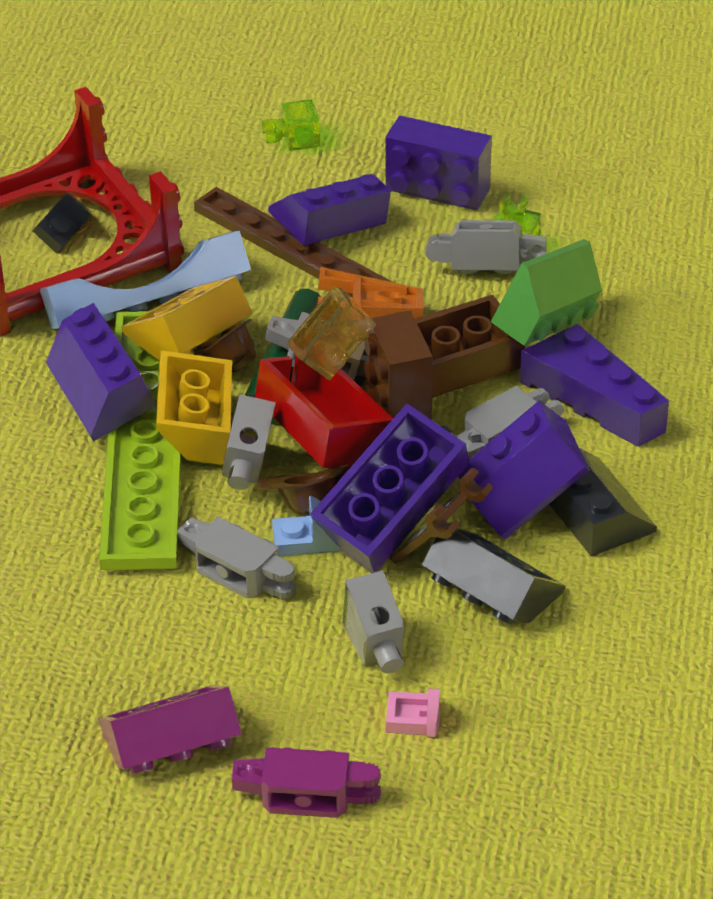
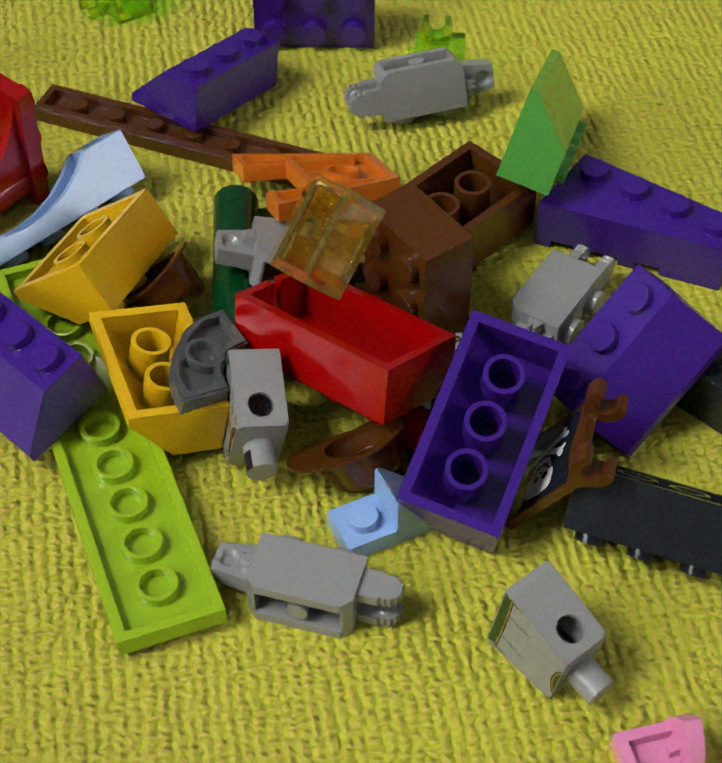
camera: 20 degrees left, 5 degrees up
none -> dark grey tile [168,309,248,414]

